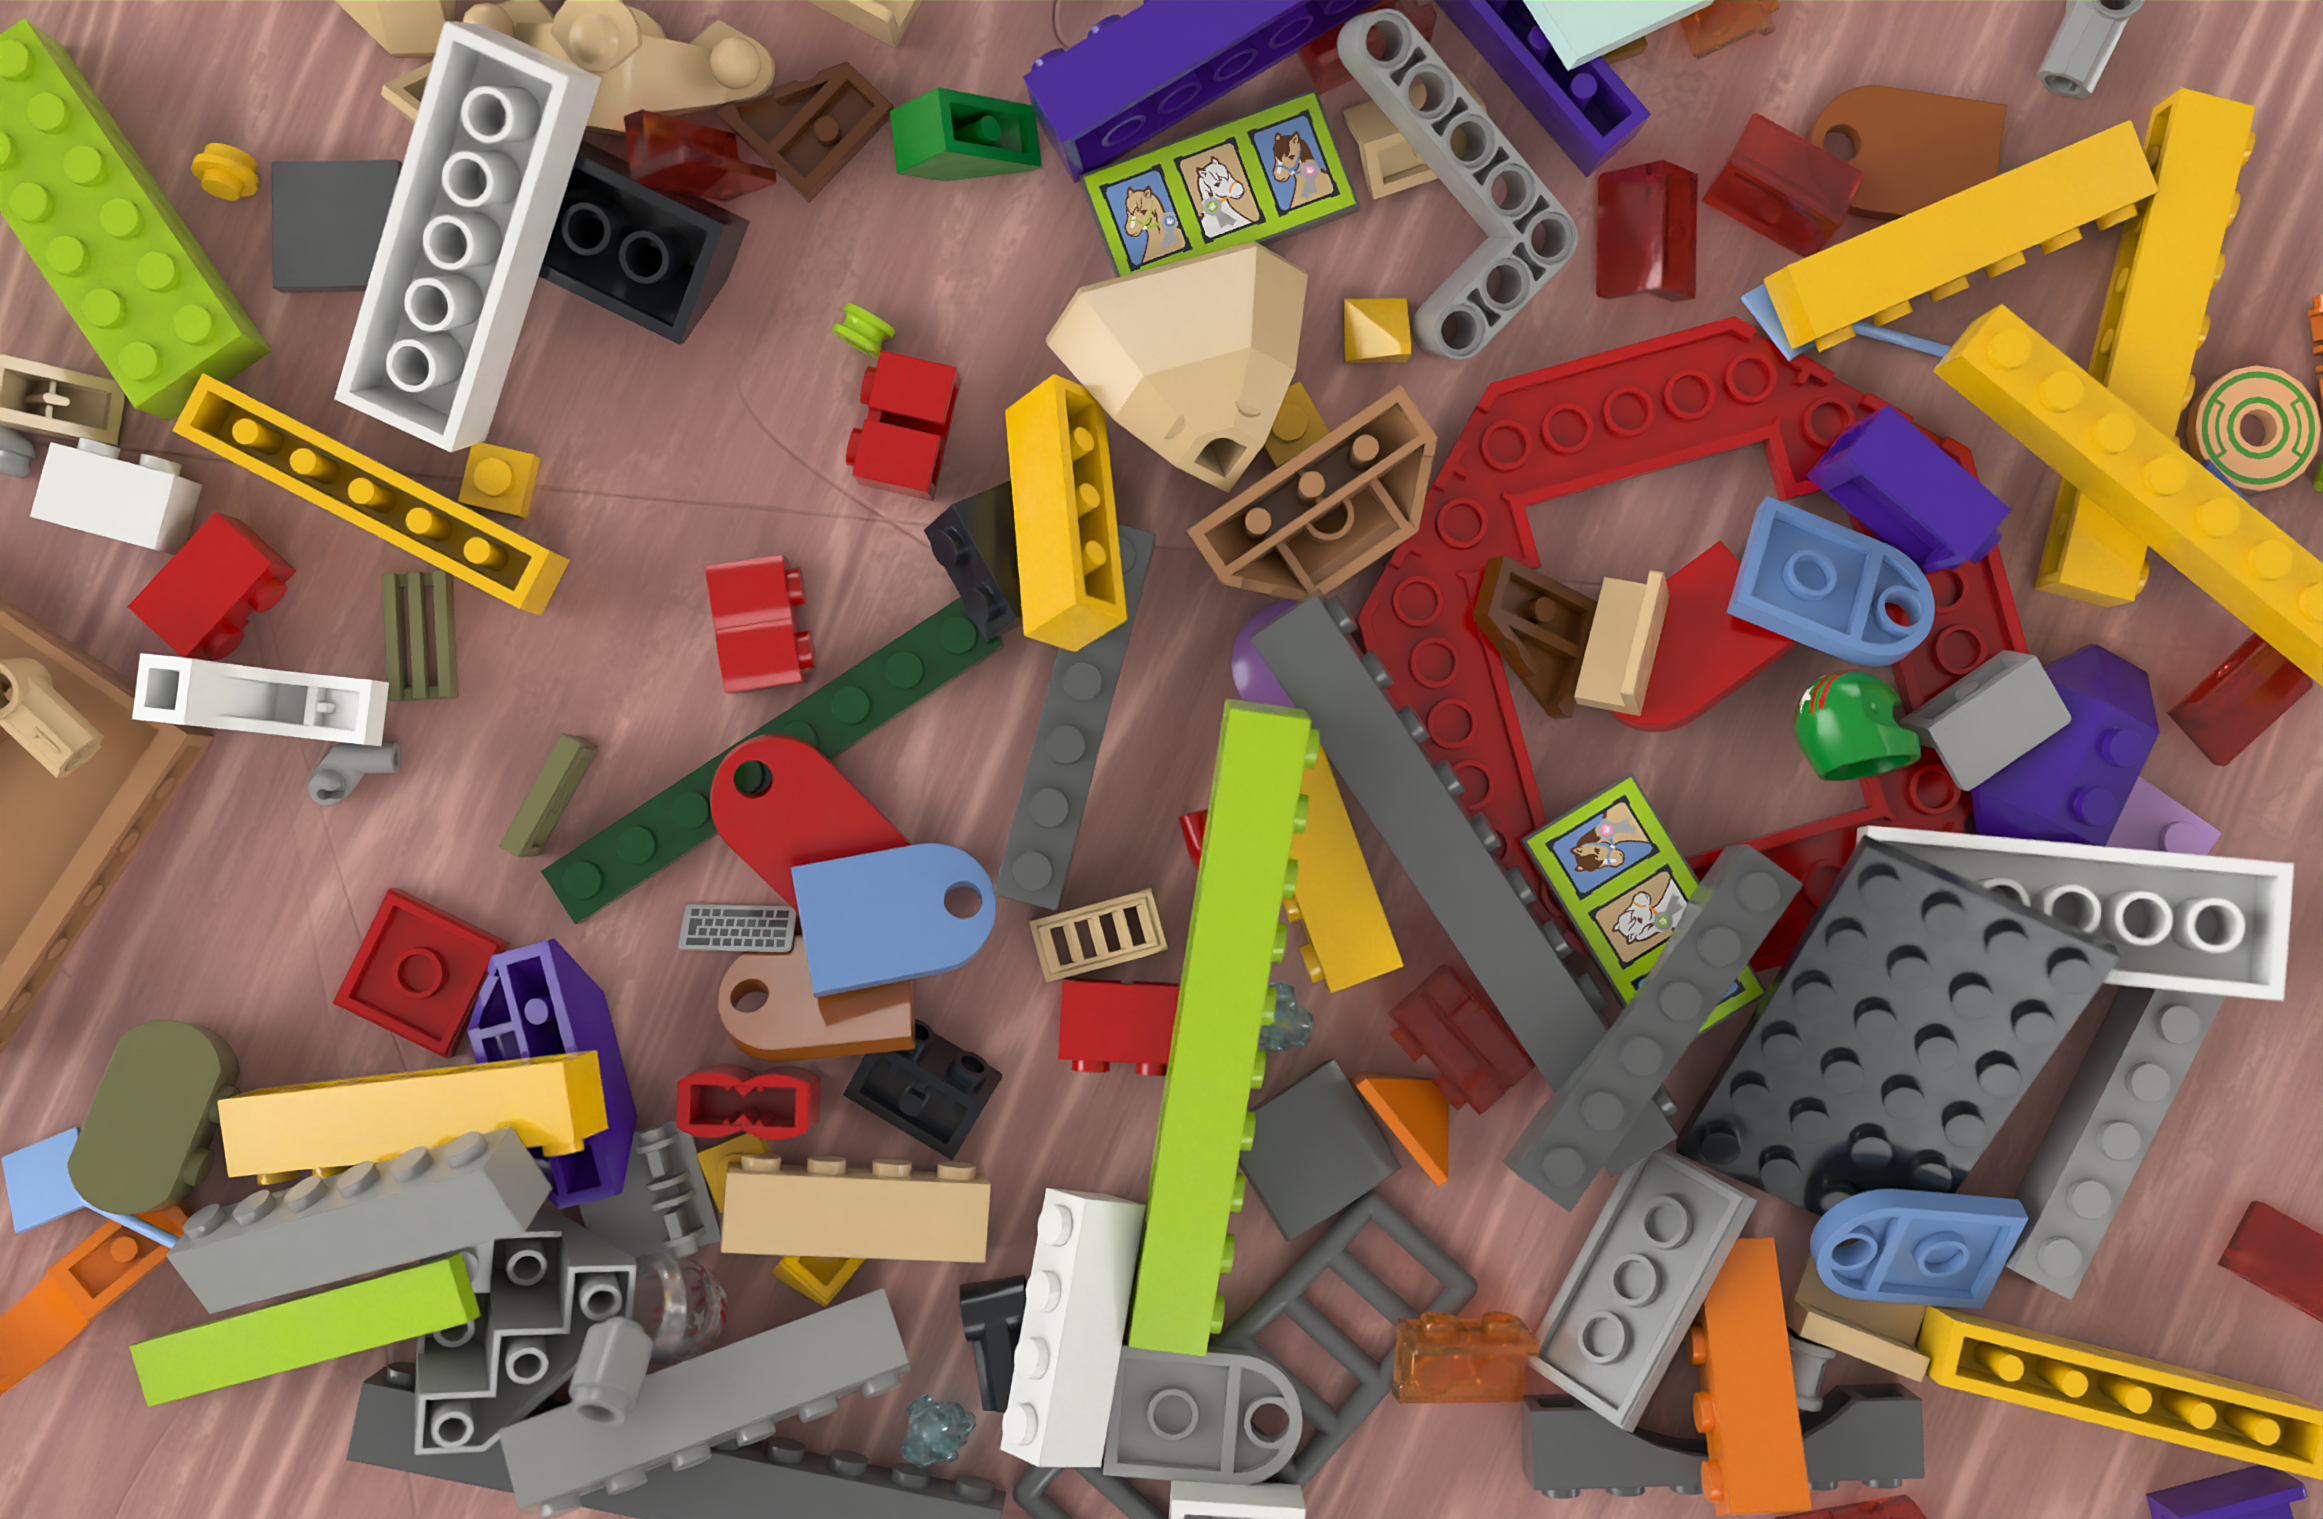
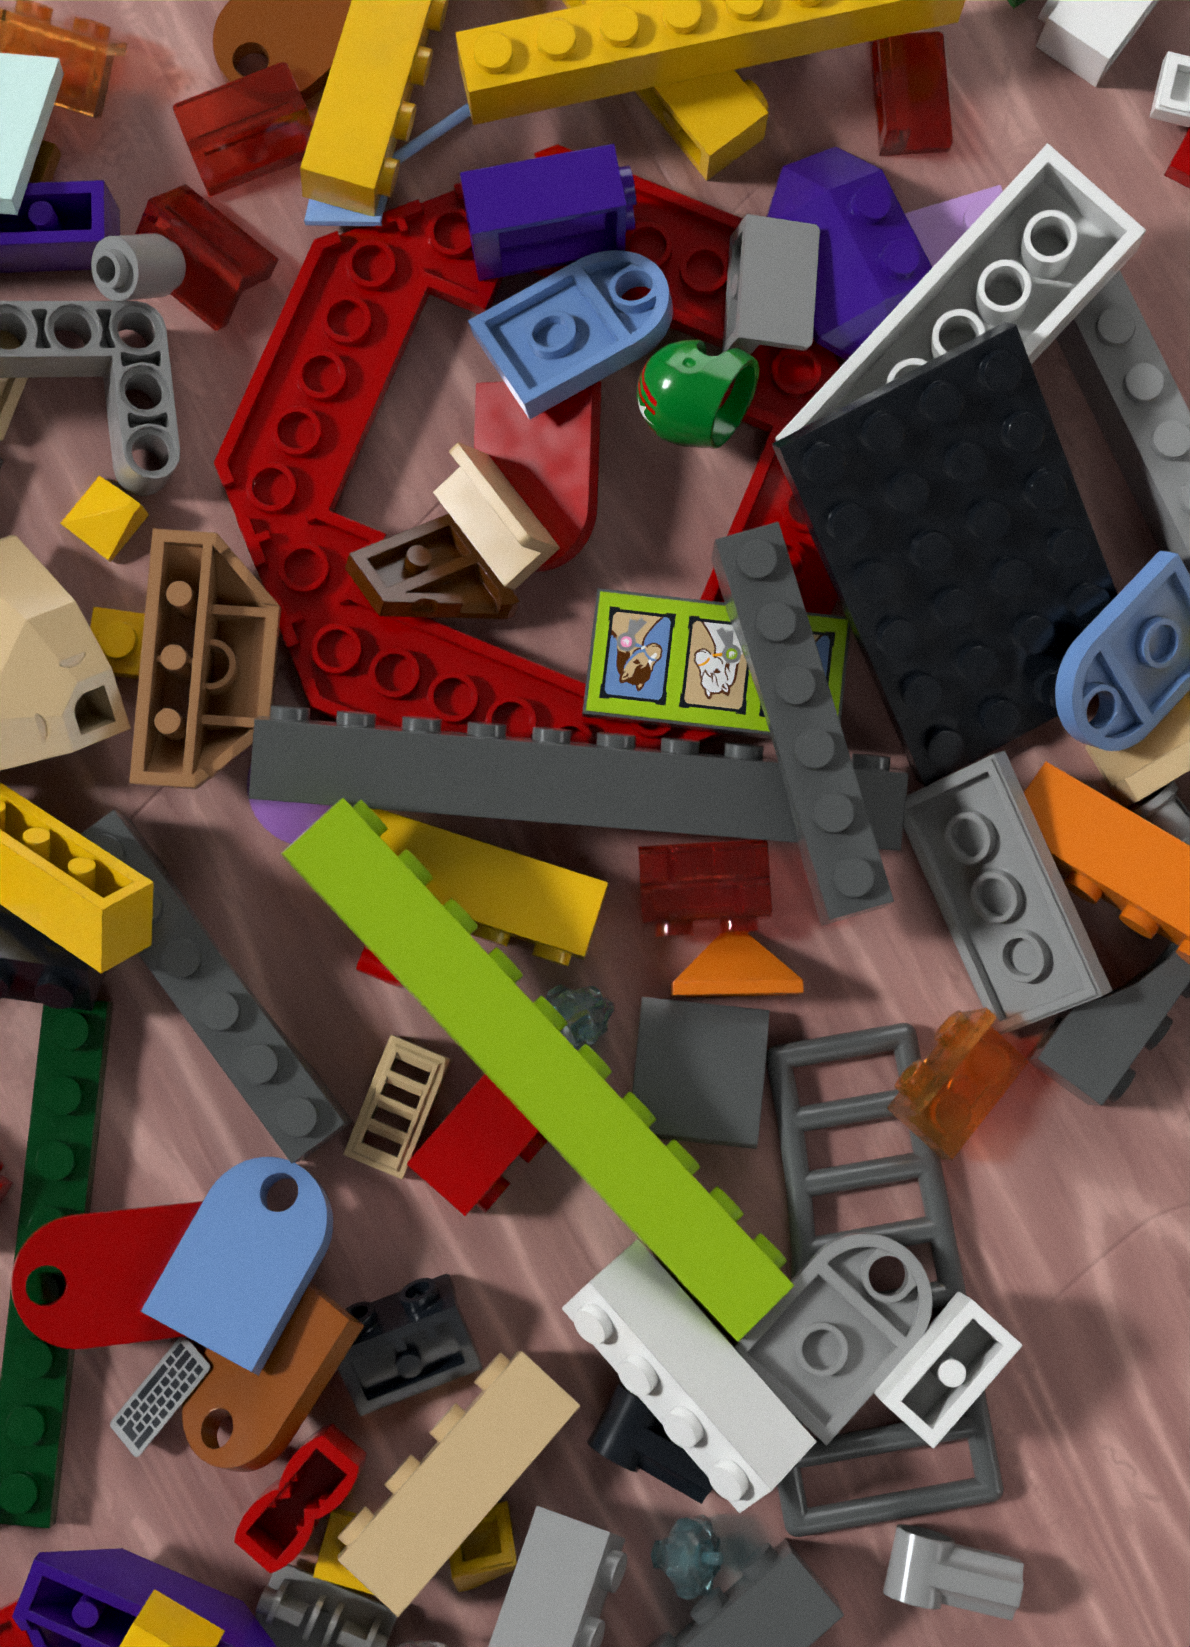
camera: 45 degrees left, 5 degrees down
none -> light grey brick [91,234,186,301]

